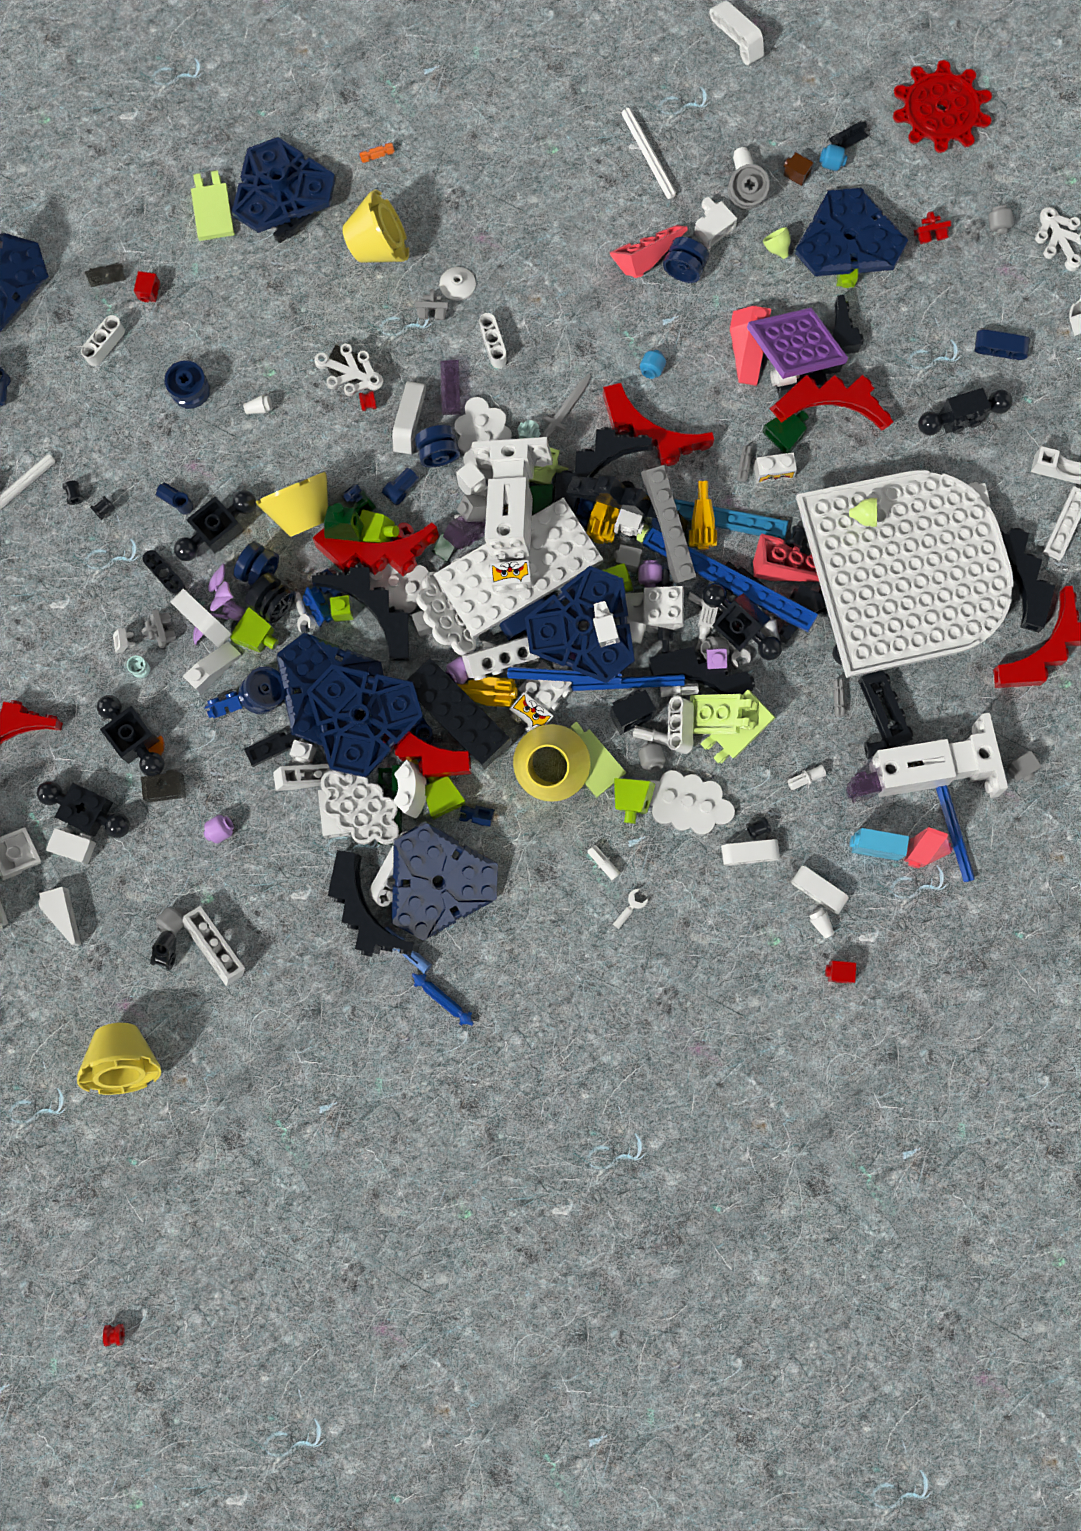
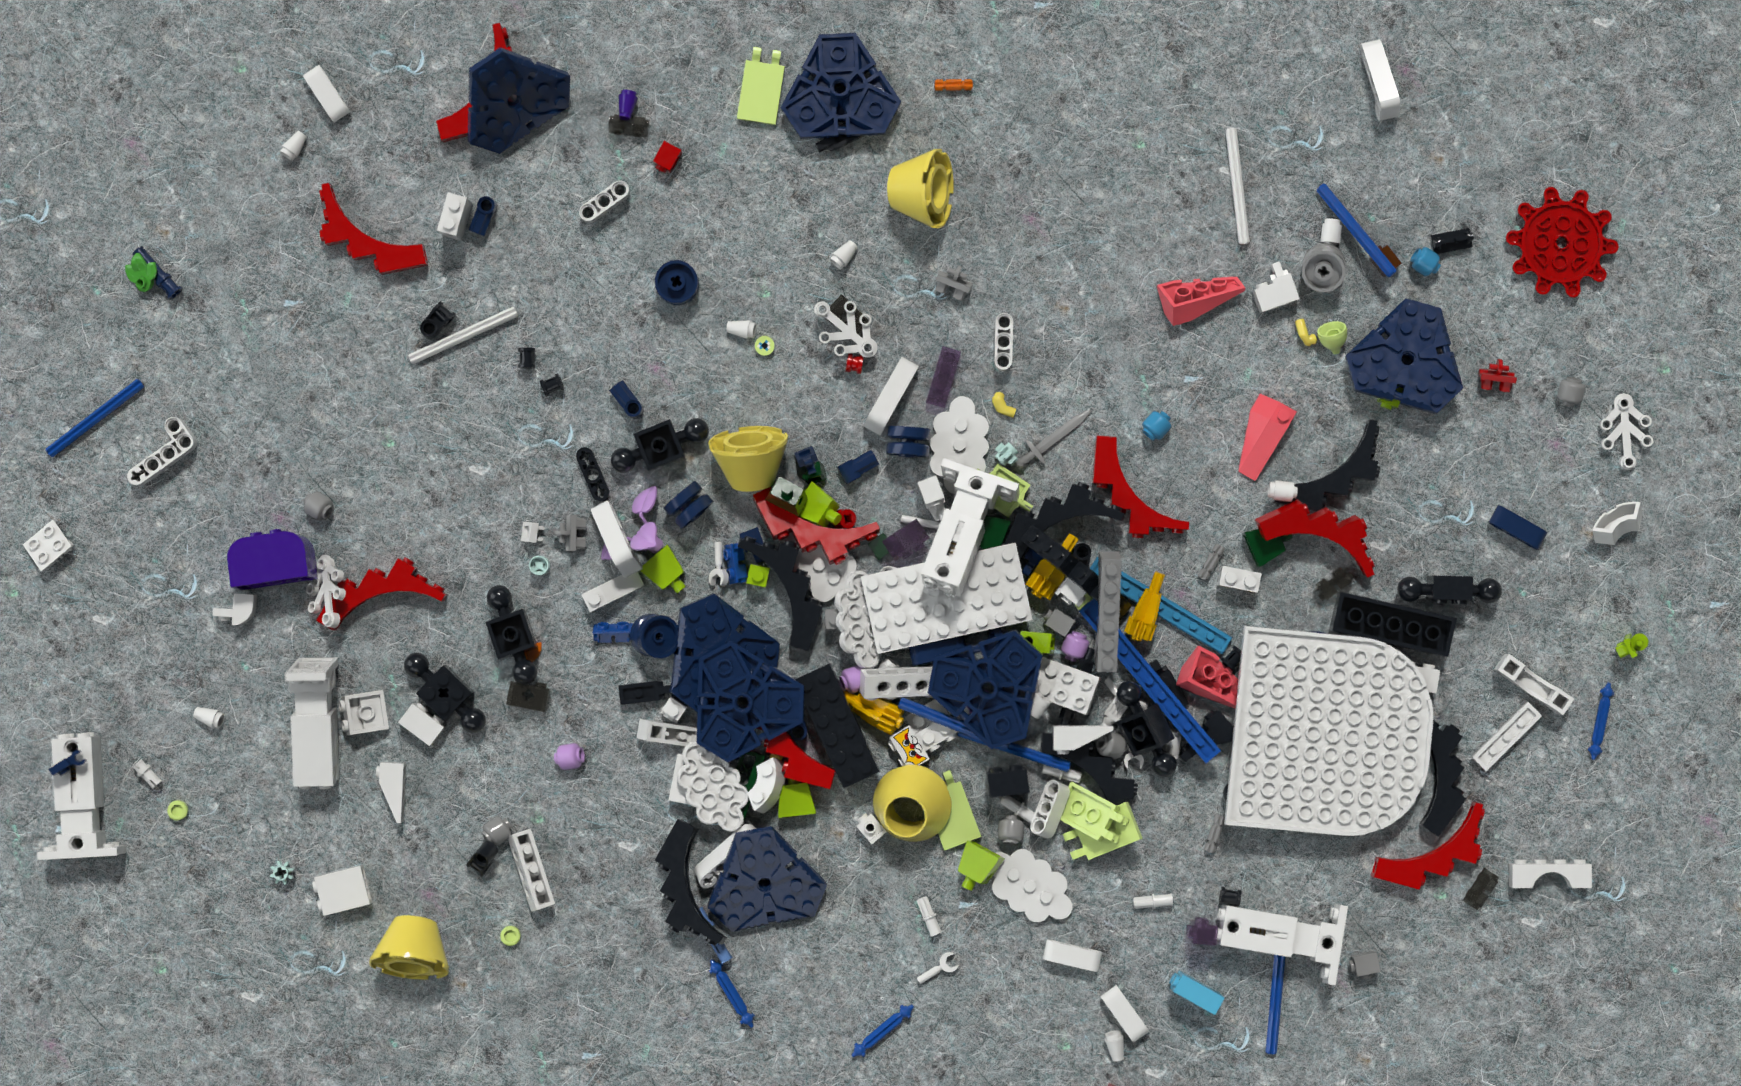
camera: 10 degrees right, 10 degrees up
black wheel [245,572,296,623] -> none
white dish [440,267,476,301] -> none
light grey brick [457,495,487,522] -> none
dark blue plate [459,805,495,827] -> none
white brick [490,560,531,593] -> none
white hinge [593,601,620,647] -> none
dark blue wheel [663,237,709,283] -> none
lavender plate [706,648,727,669] -> none
black bush [746,817,771,840] -> none
medium lavender plate [747,308,848,379] -> none
yellowish green helmet [849,498,877,527] -> none
black brick [858,670,913,749] -> none
coral wedge [904,827,953,869] -> none
none -> white brick [312,864,373,916]
none -> yellowish green tile [500,925,521,946]
none -> dark purple cone [618,89,638,120]
none -> yellowish green tile [755,336,775,356]
none -> white cone [829,240,858,270]
none -> blue wheel [852,1005,914,1057]
none -> white brick [856,813,887,845]
none -> light yellow arm [992,392,1016,418]
none -> white slope [1052,725,1113,754]
none -> light yellow arm [1295,319,1317,346]
none -> clear smoke hinge [1313,566,1354,601]
none -> blue axle [1317,184,1397,278]
none -> black brick [1329,592,1457,657]

